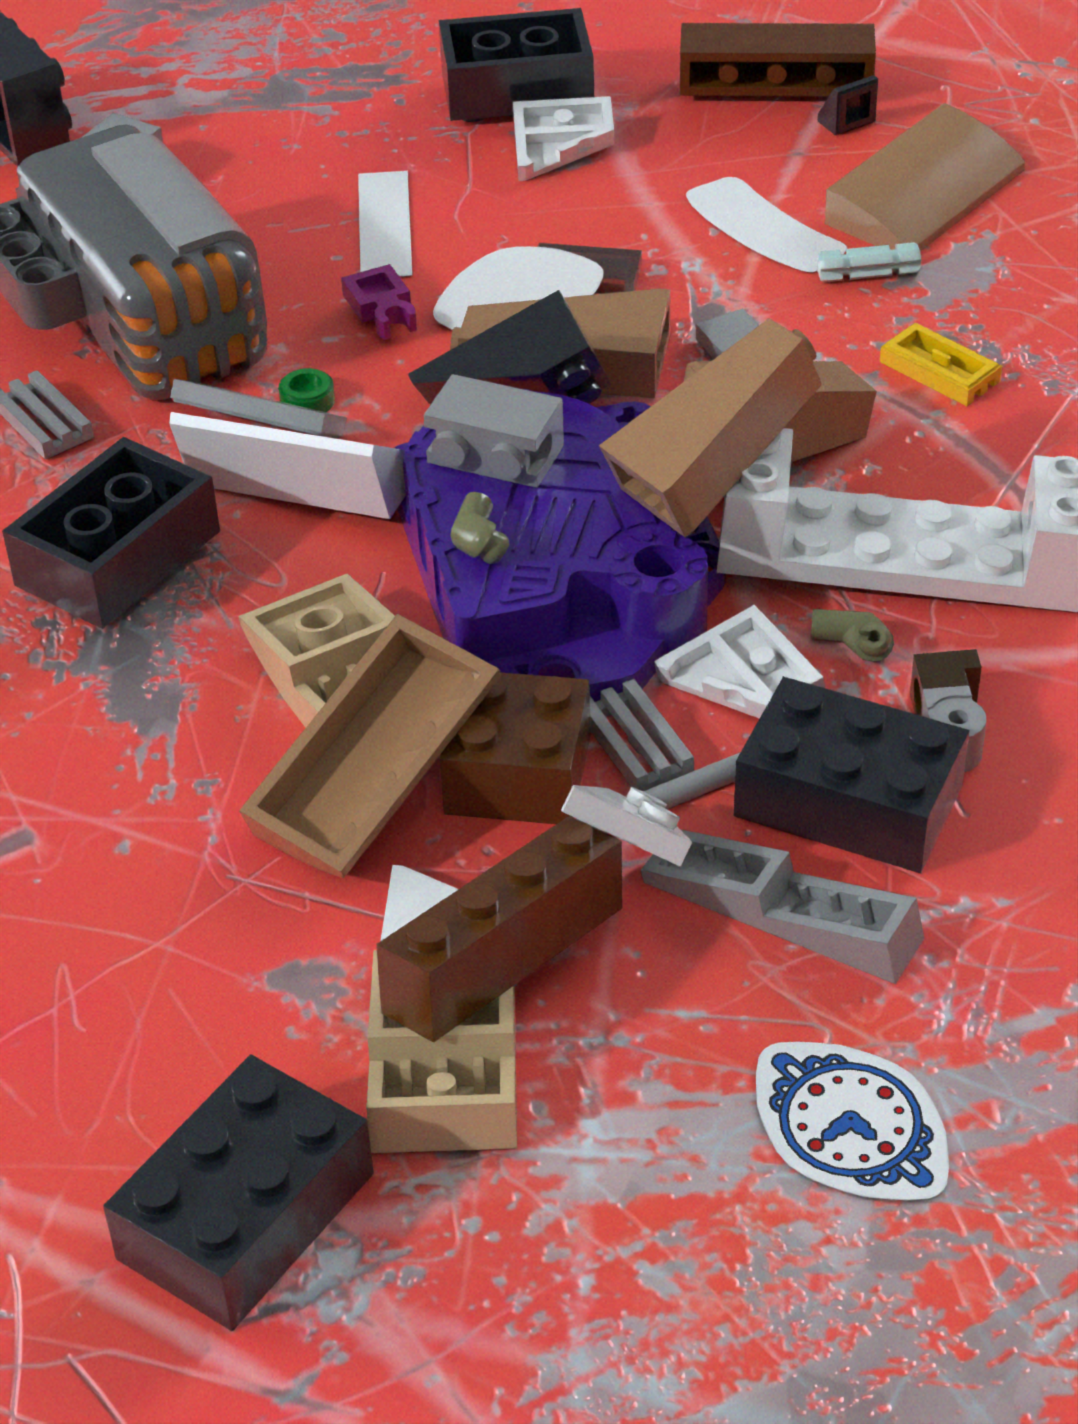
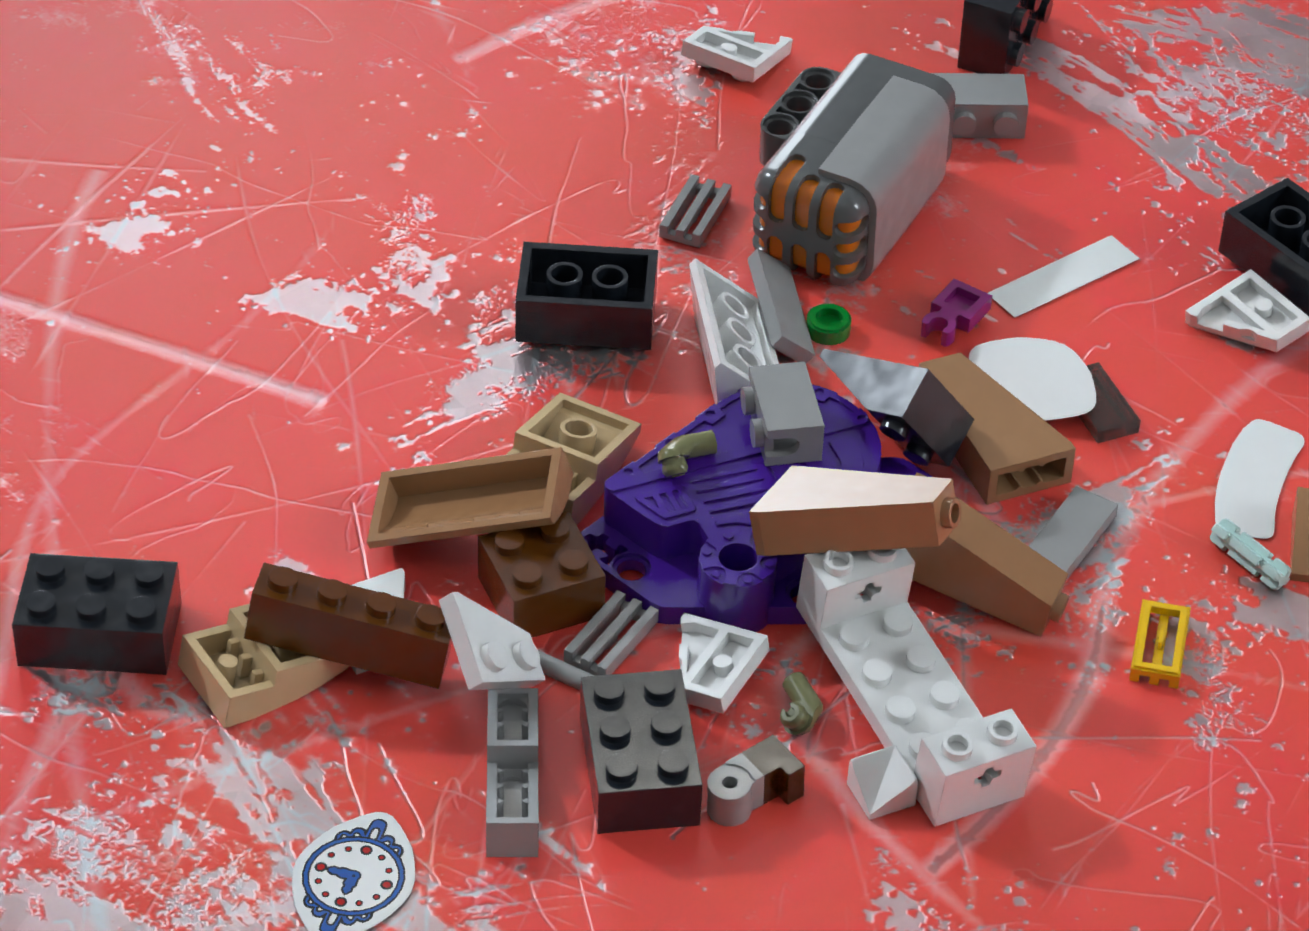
camera: 55 degrees right, 0 degrees up
none -> white slope [847,745,918,820]

